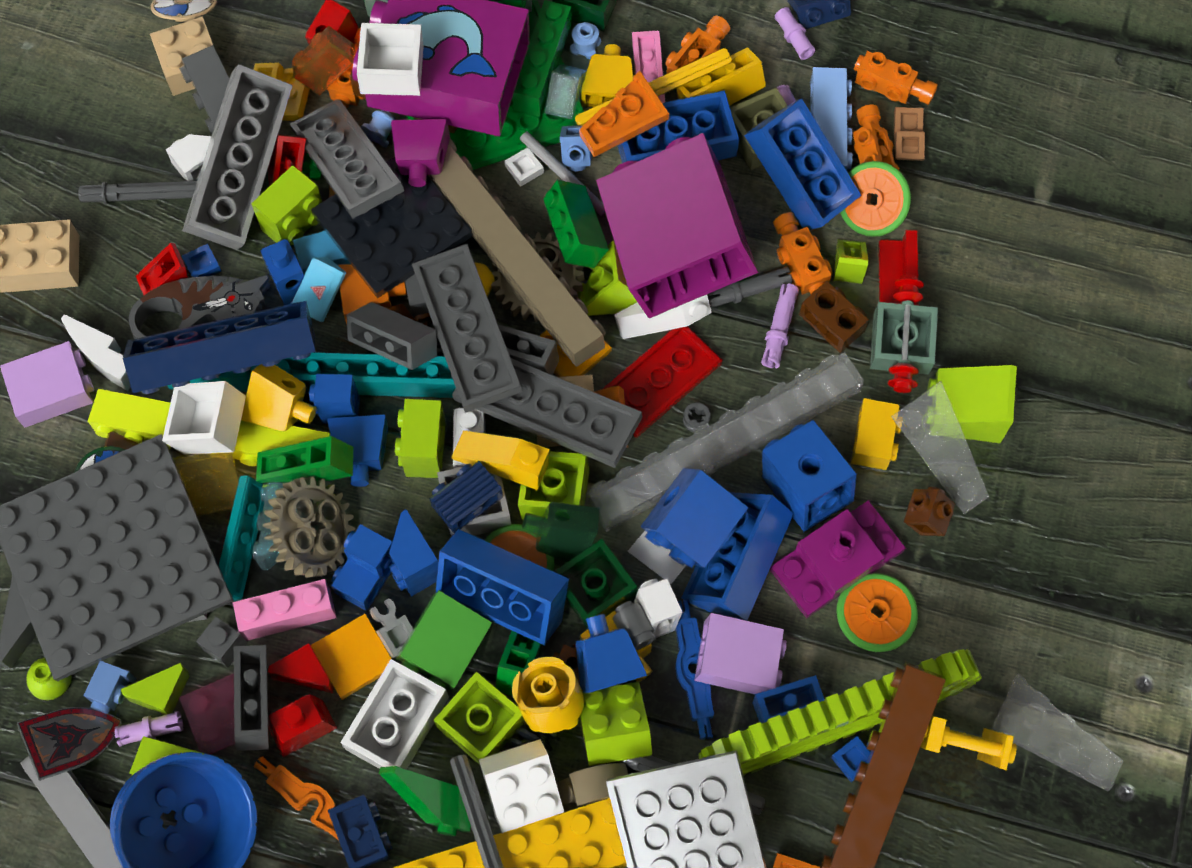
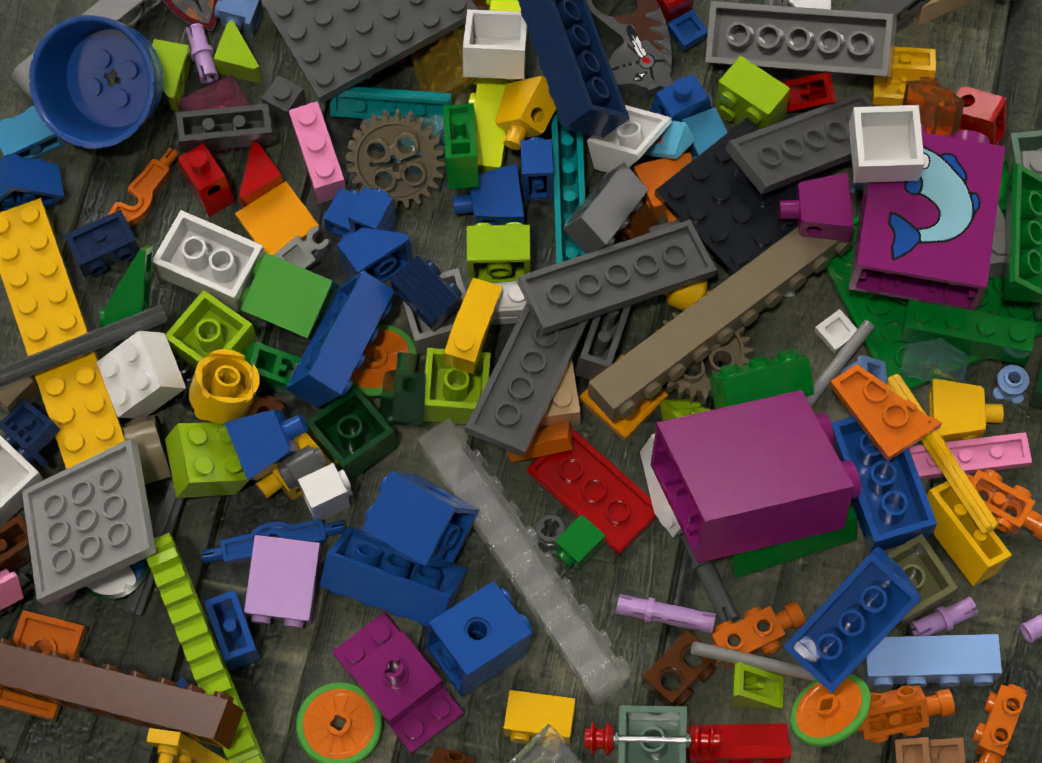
camera: 90 degrees right, 0 degrees up
none -> green brick [555,514,605,572]
none -> white slope [587,105,672,173]
none -> light grey bar [691,641,817,681]

